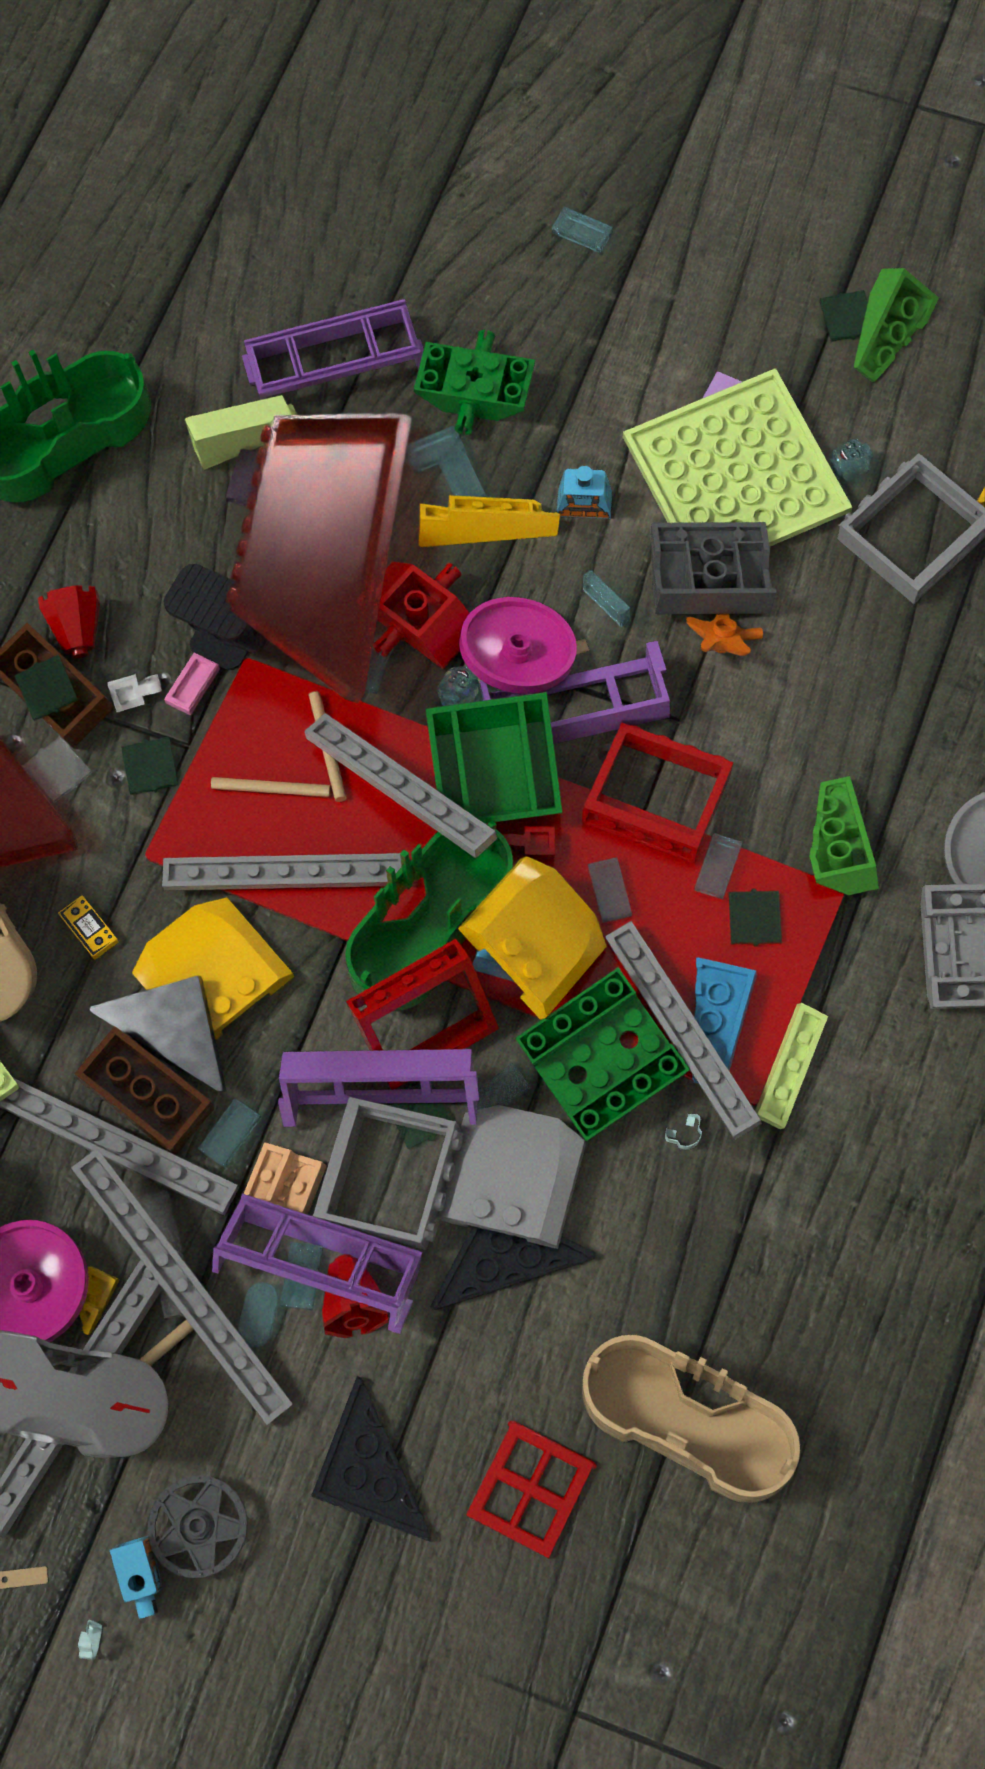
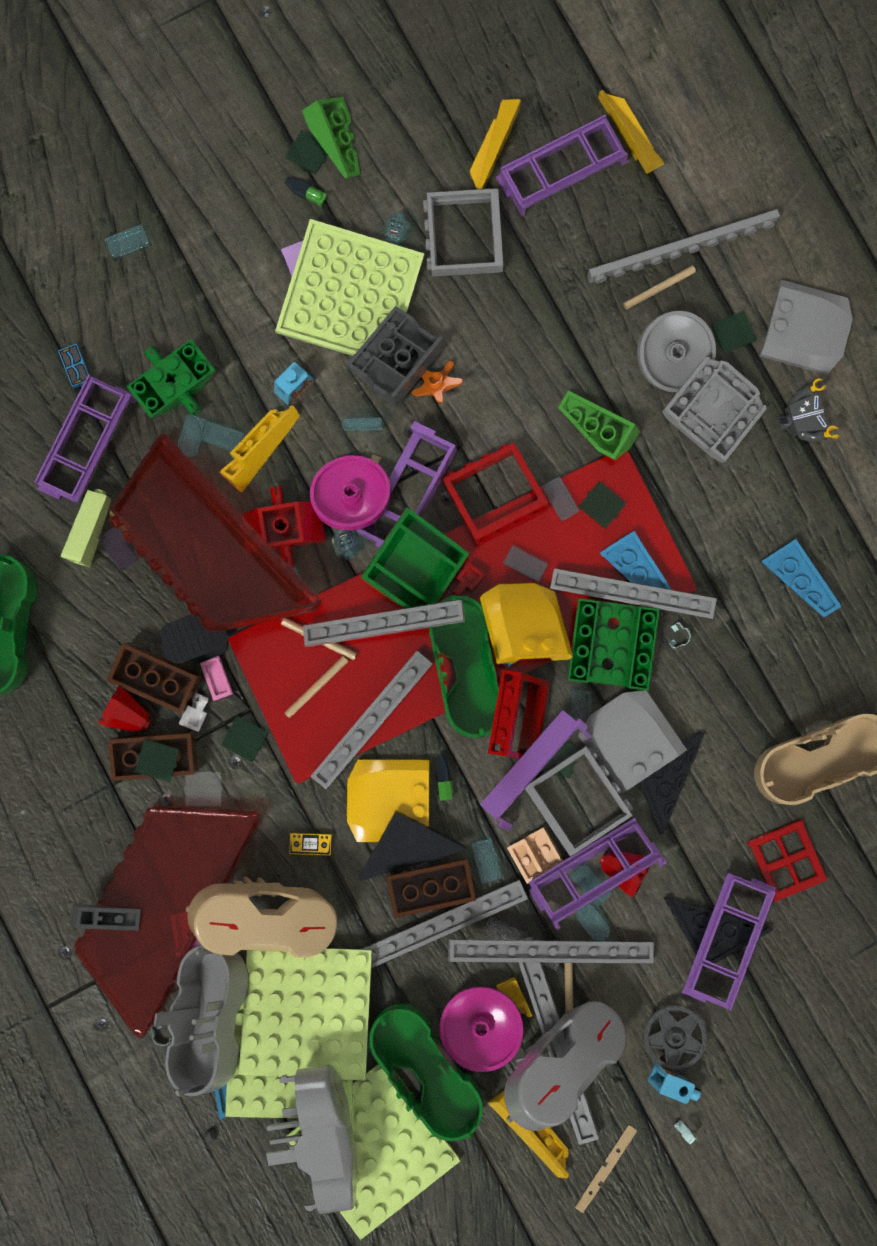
camera: 55 degrees left, 15 degrees up
yellowish green plate [755,1003,828,1129] -> none
none -> tile [58,343,90,388]
none -> reddish brown brick [107,642,202,714]
none -> piece [285,177,327,207]
none -> piece [437,755,453,801]
none -> medium lavender piece [682,872,776,1011]
none -> dark azure wing [761,539,842,618]

